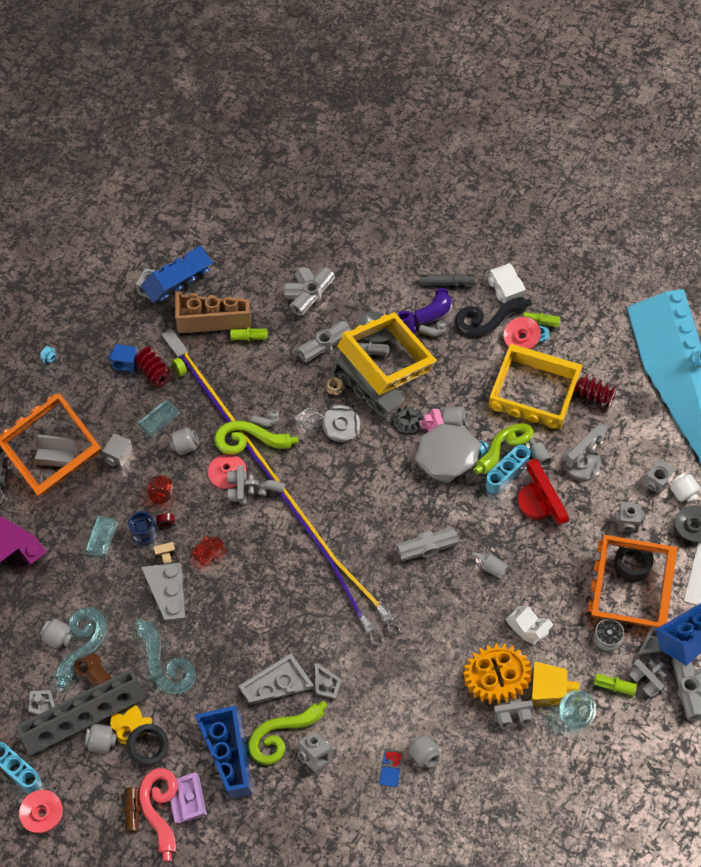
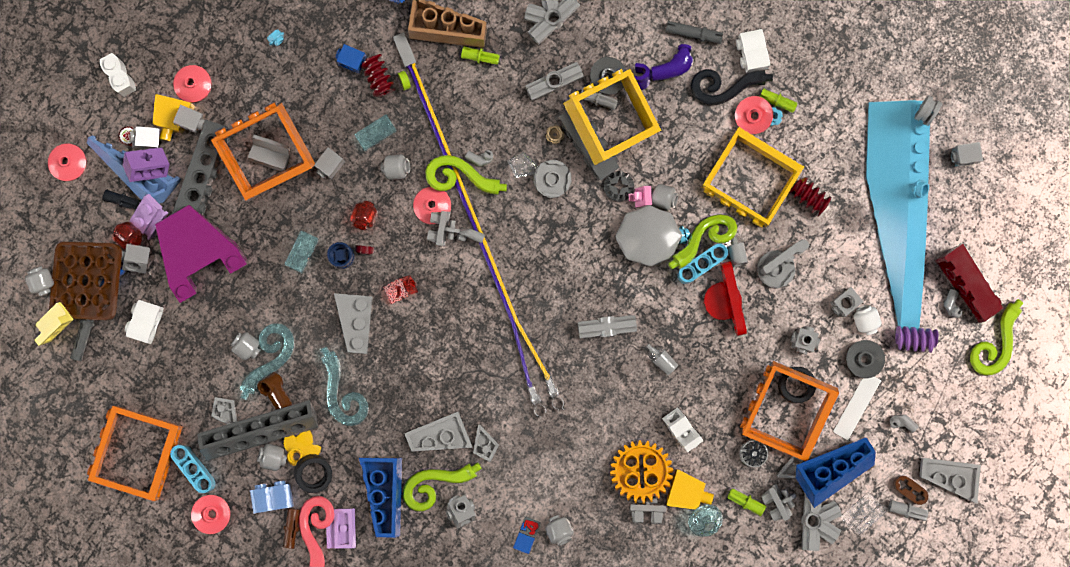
camera: 10 degrees right, 25 degrees up
tan tile [154,542,176,564] -> none
light grey arm [419,321,446,338] -> none
none -> medium blue brick [250,481,294,514]
none -> light grey wheel [914,95,942,126]

